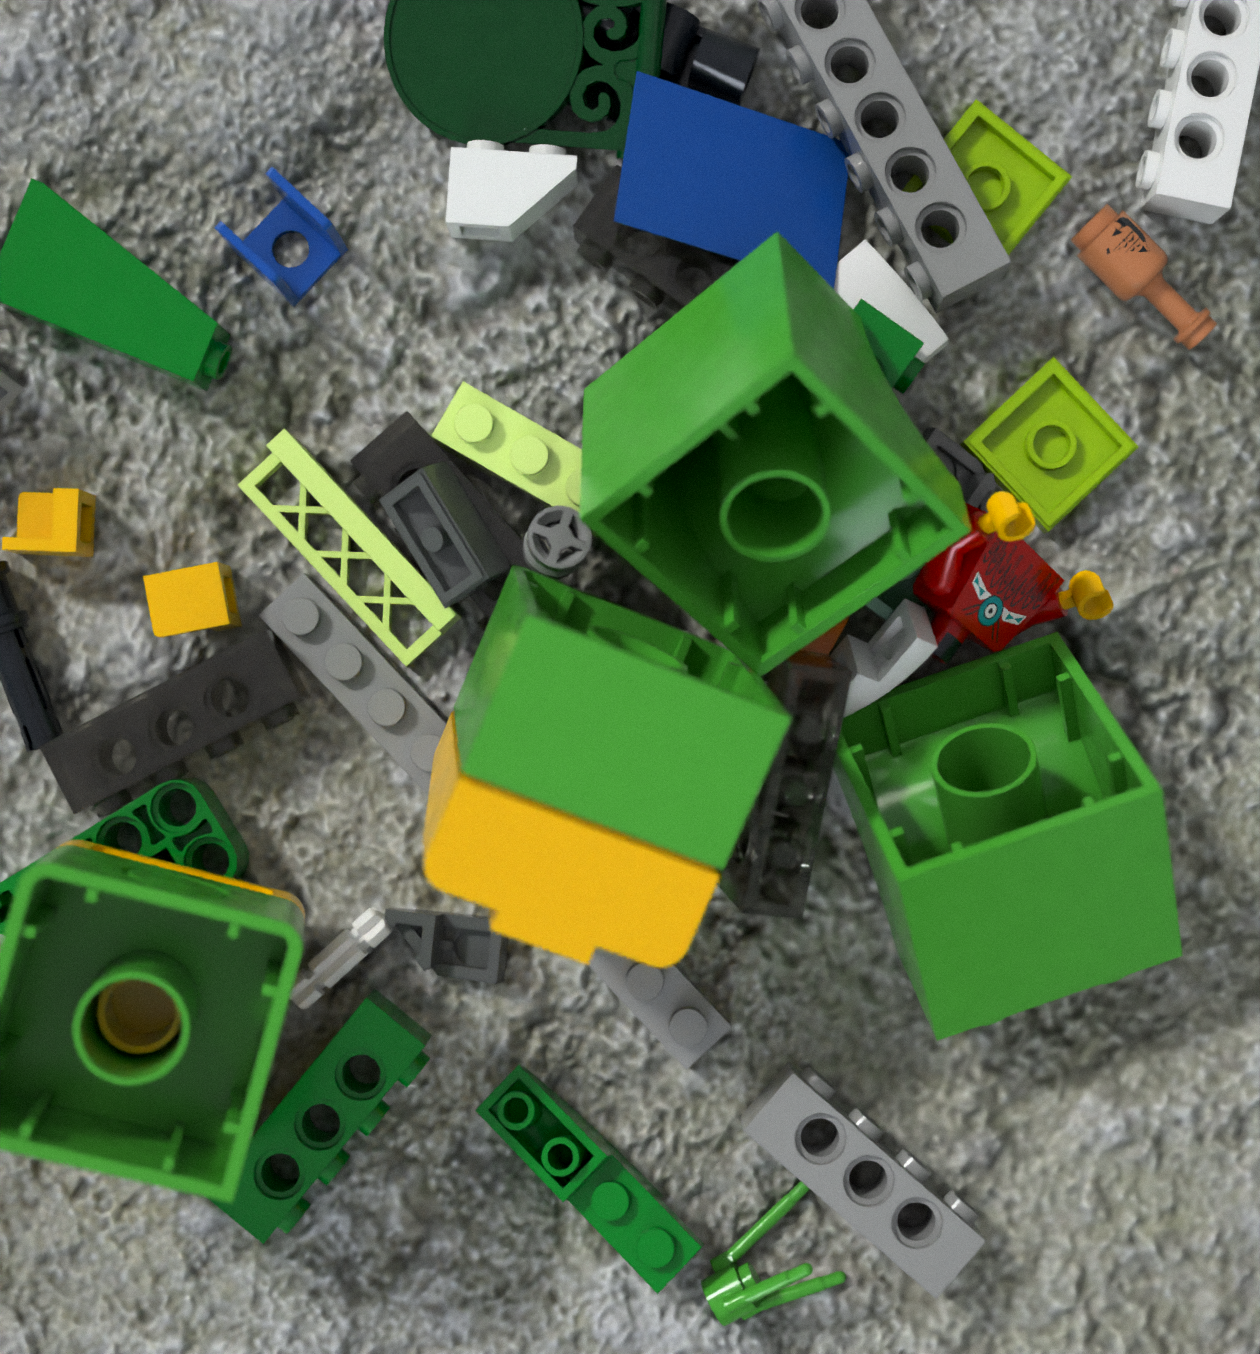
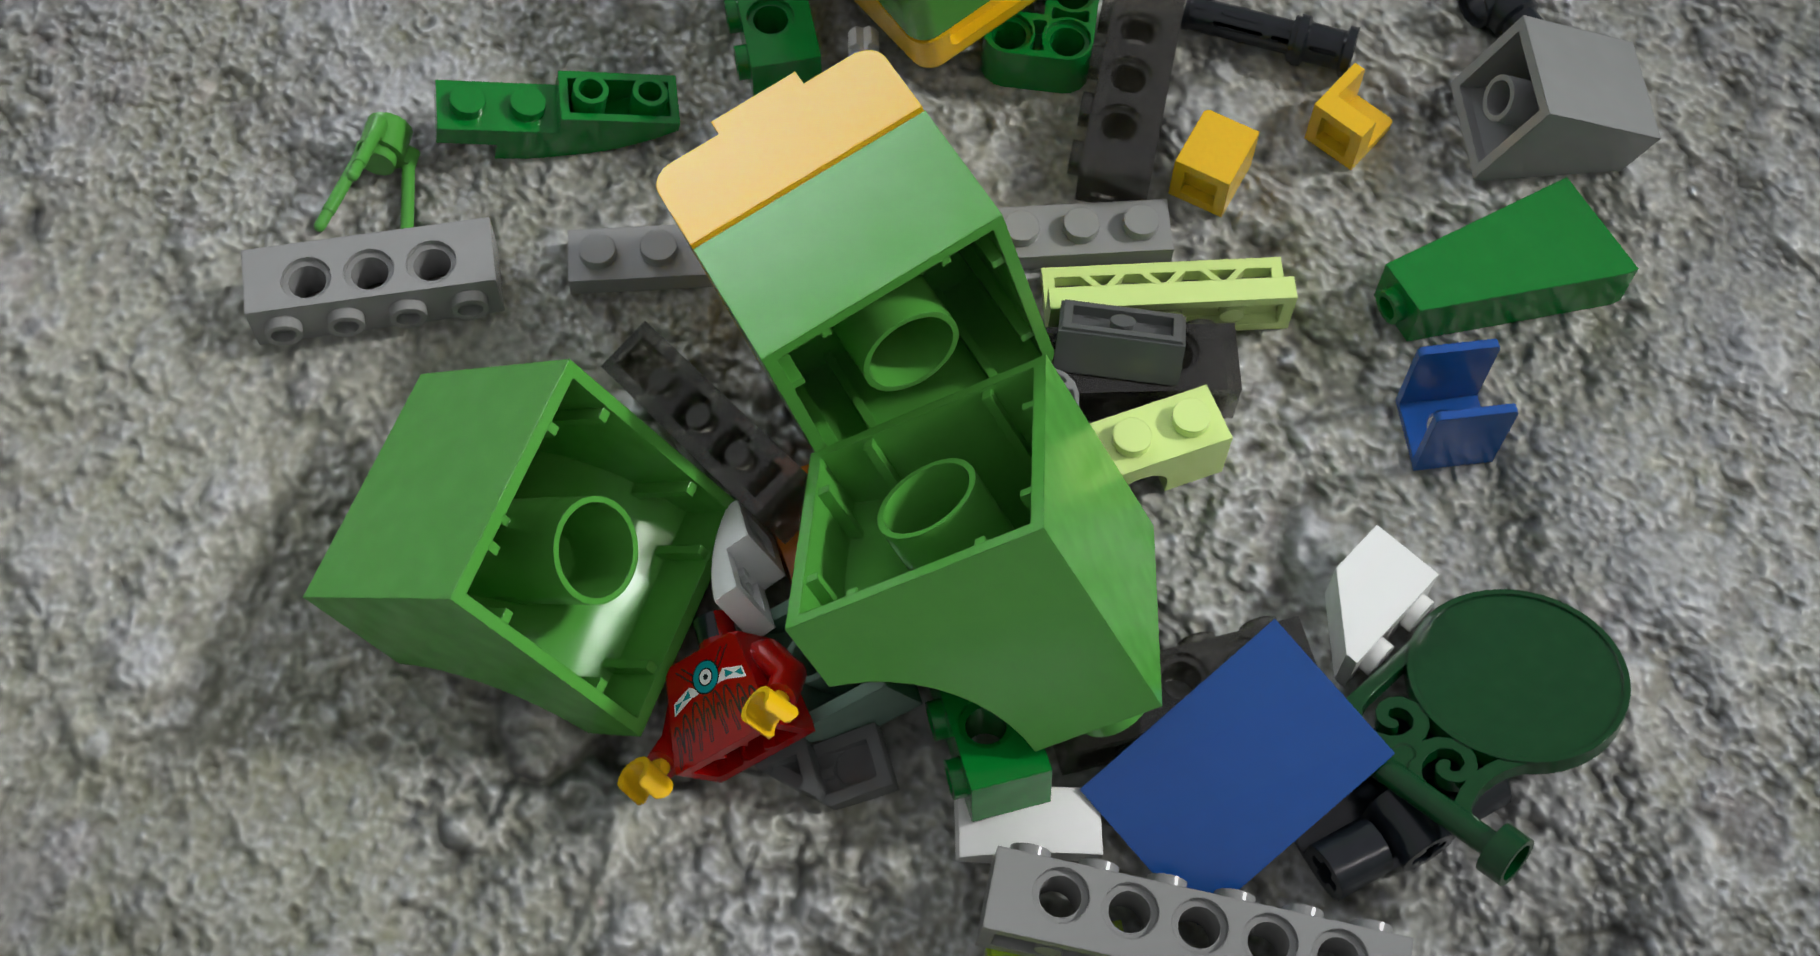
camera: 125 degrees right, 25 degrees down
lime tile [960,357,1139,534] -> none

